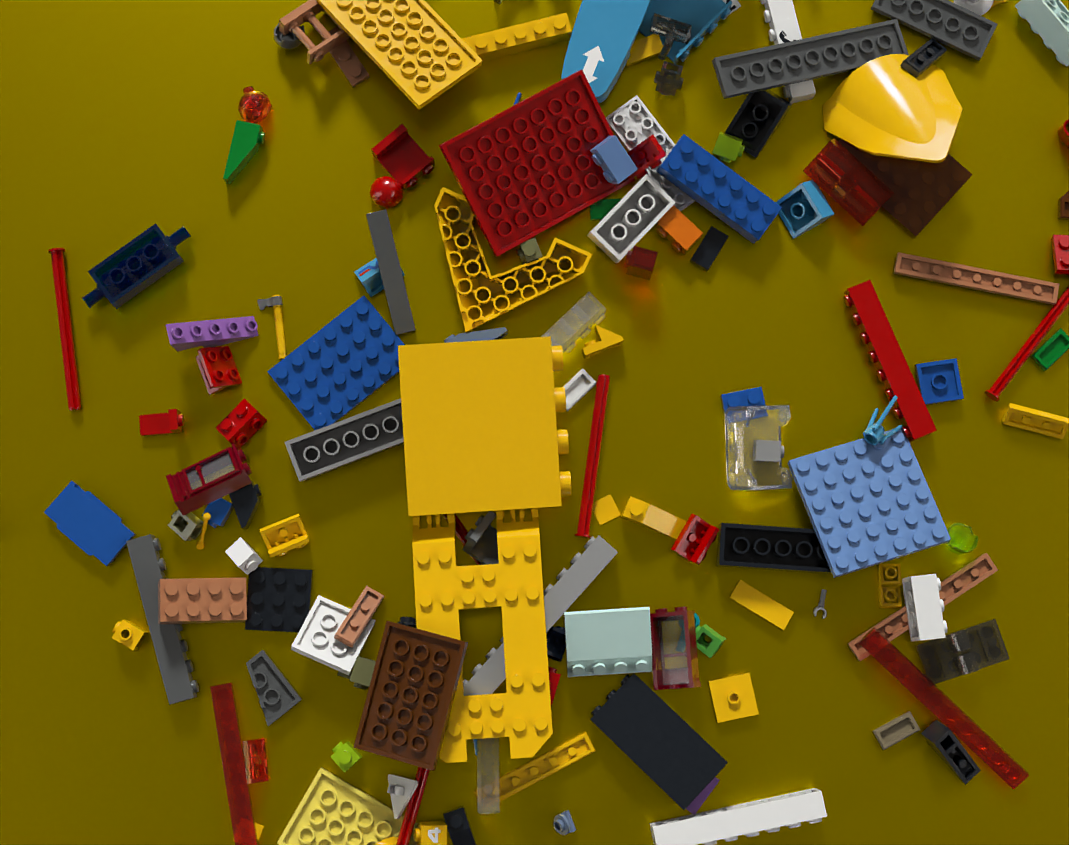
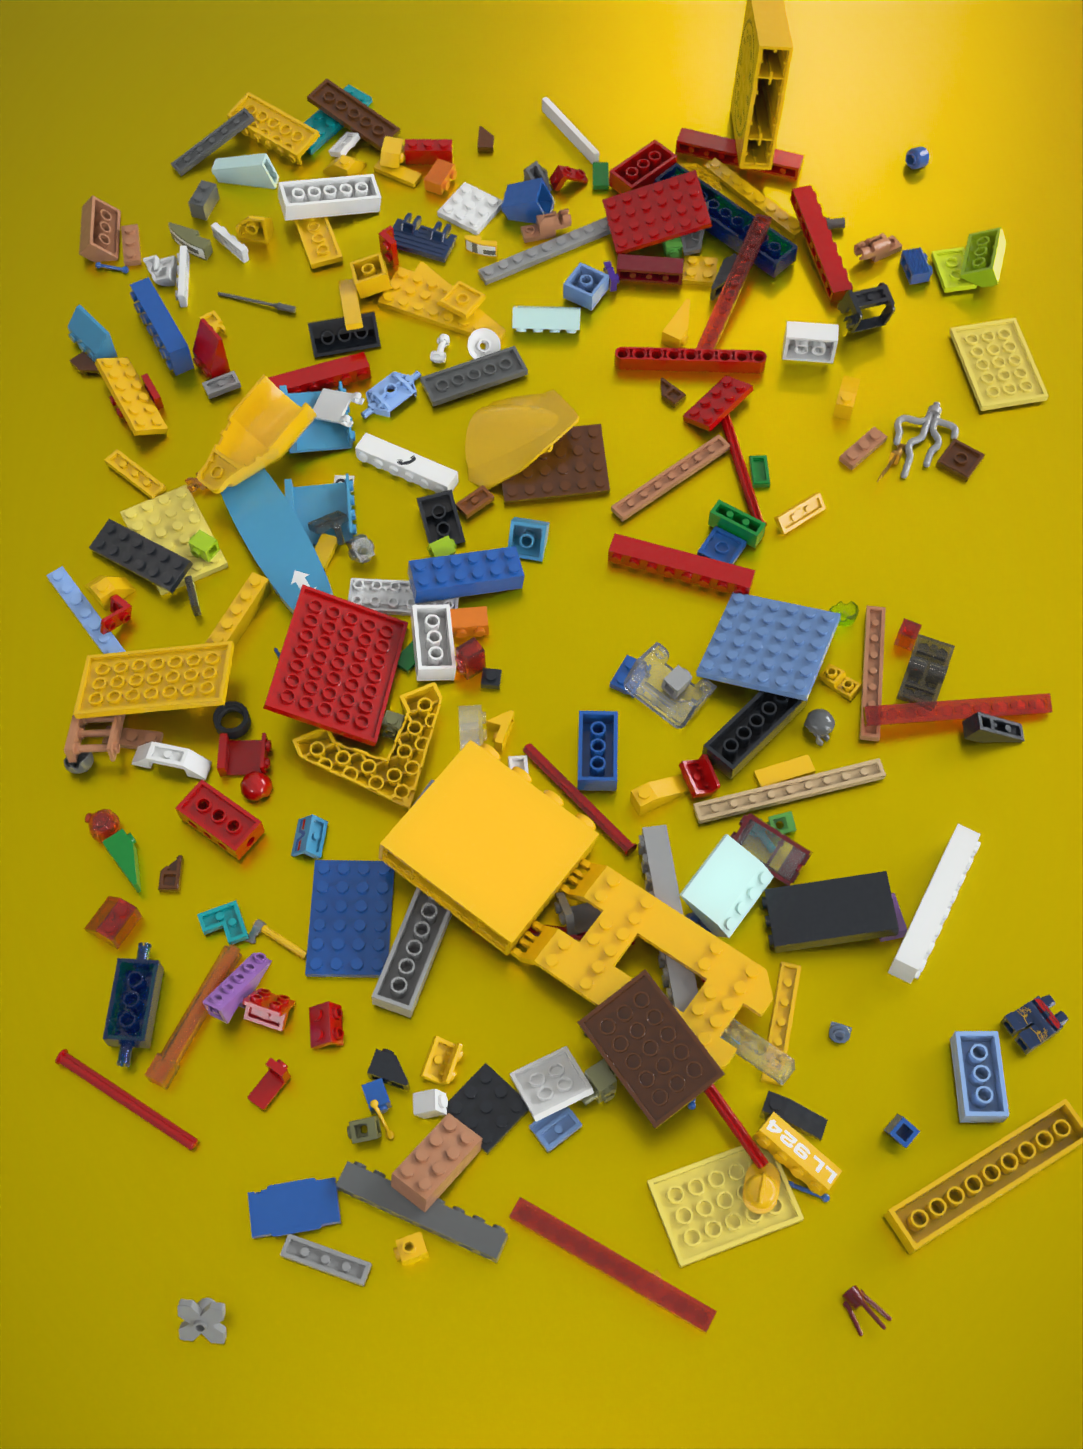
camera: 45 degrees left, 20 degrees down
dark red door [166,443,252,516] -> none
clear red plate [242,738,269,784] -> none
dark grey wing [246,650,302,726] -> none
lime brick [330,741,362,773] -> none
nougat tile [334,586,384,648] -> none
dark grey tile [366,209,416,335] -> none
white piece [387,774,418,819] -> none
medium blue brick [590,135,638,184] -> none
yellow sticker [593,494,621,525] -> none
red bracket [628,135,666,180] -> none
black tile [690,226,729,271] -> none
yellow plate [708,673,759,723] -> none
dark grey plate [712,19,909,99] -> none
clear red brick [803,138,894,226] -> none
dark azure plant [863,395,902,445] -> none
dark tan tile [872,711,920,750] -> none
black tile [900,38,947,78] -> none
white brick [902,574,948,641] -> none
none -> clear red slope [84,896,142,949]
none -> white slope [132,741,212,780]
none -> clear orange brick [145,944,242,1089]
none -> reddish brown tile [158,855,184,892]
none -> red brick [175,779,265,860]
none -> teal plate [197,900,249,945]
none -> black tyre [213,701,251,739]
none -> light grey plate [280,1233,372,1287]
none -> dark orange plate [456,485,494,519]
none -> black plate [481,668,502,690]
none -> medium blue plate [529,1106,582,1152]
none -> blue brick [577,711,618,791]
none -> tan plate [693,758,886,824]
none -> green brick [708,500,766,548]
none -> dark grey hair [804,709,835,735]
none -> clear red brick [894,618,922,651]

